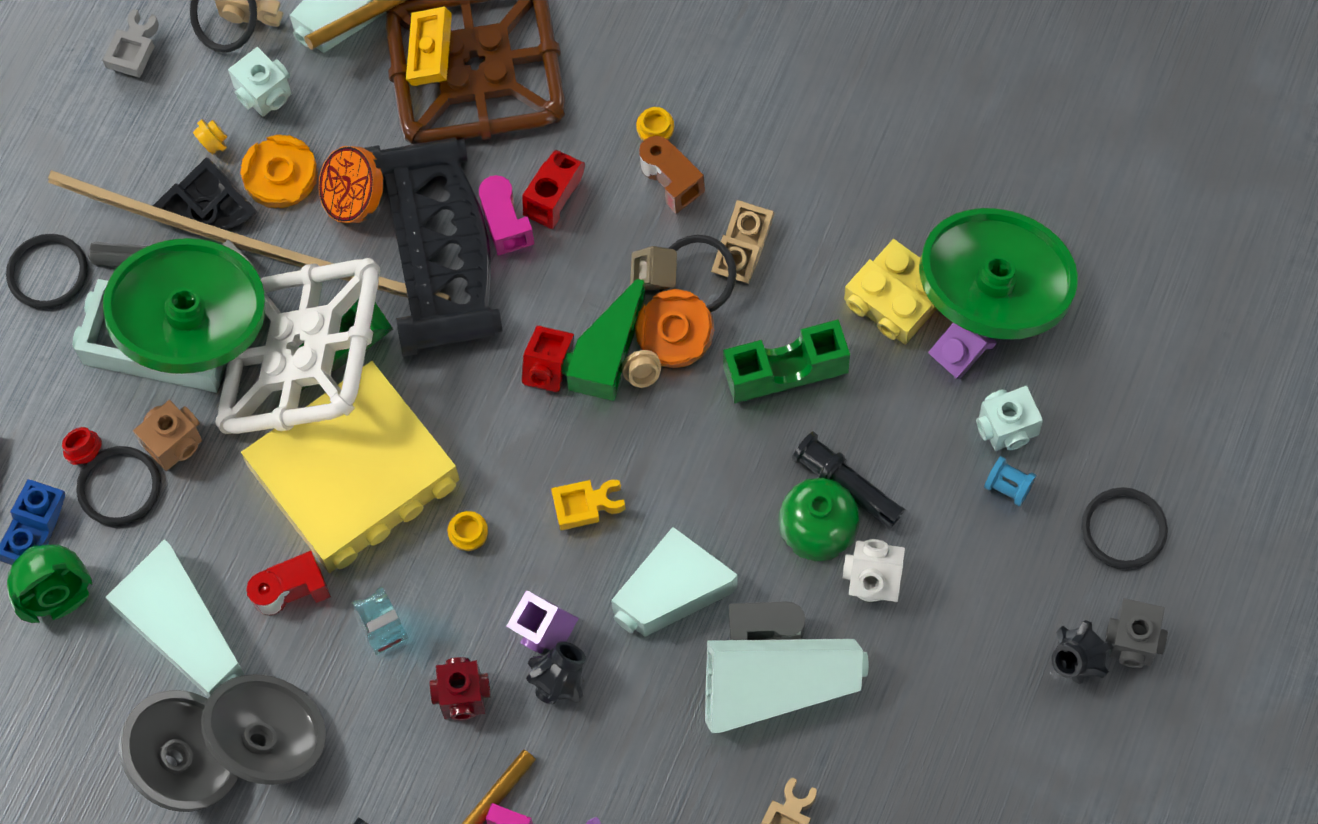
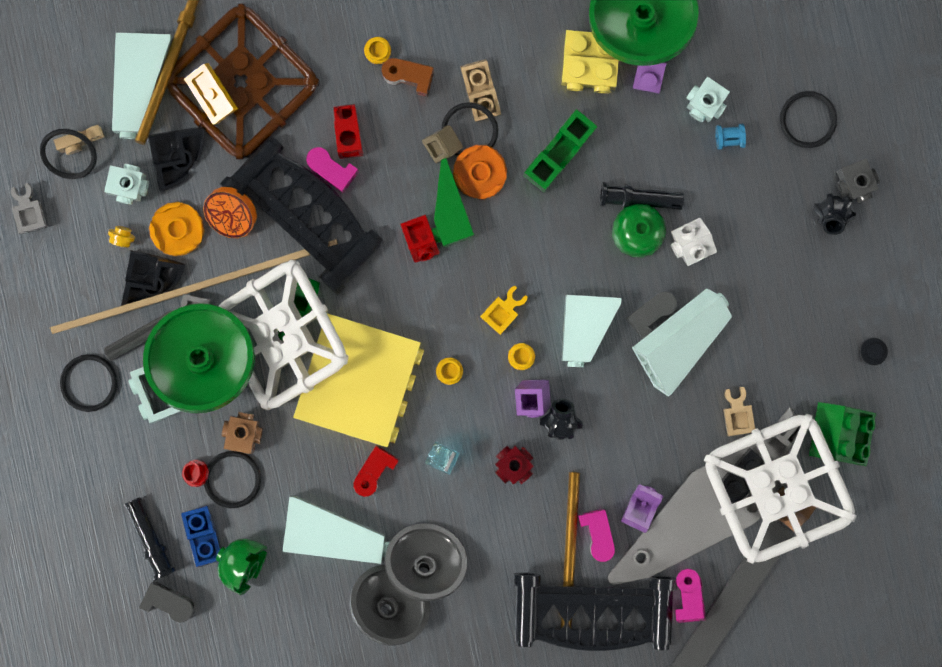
camera: 40 degrees left, 20 degrees up
tan plate [621,350,661,388] -> none
none -> black brick [147,127,204,192]
none -> yellow plate [508,343,535,370]

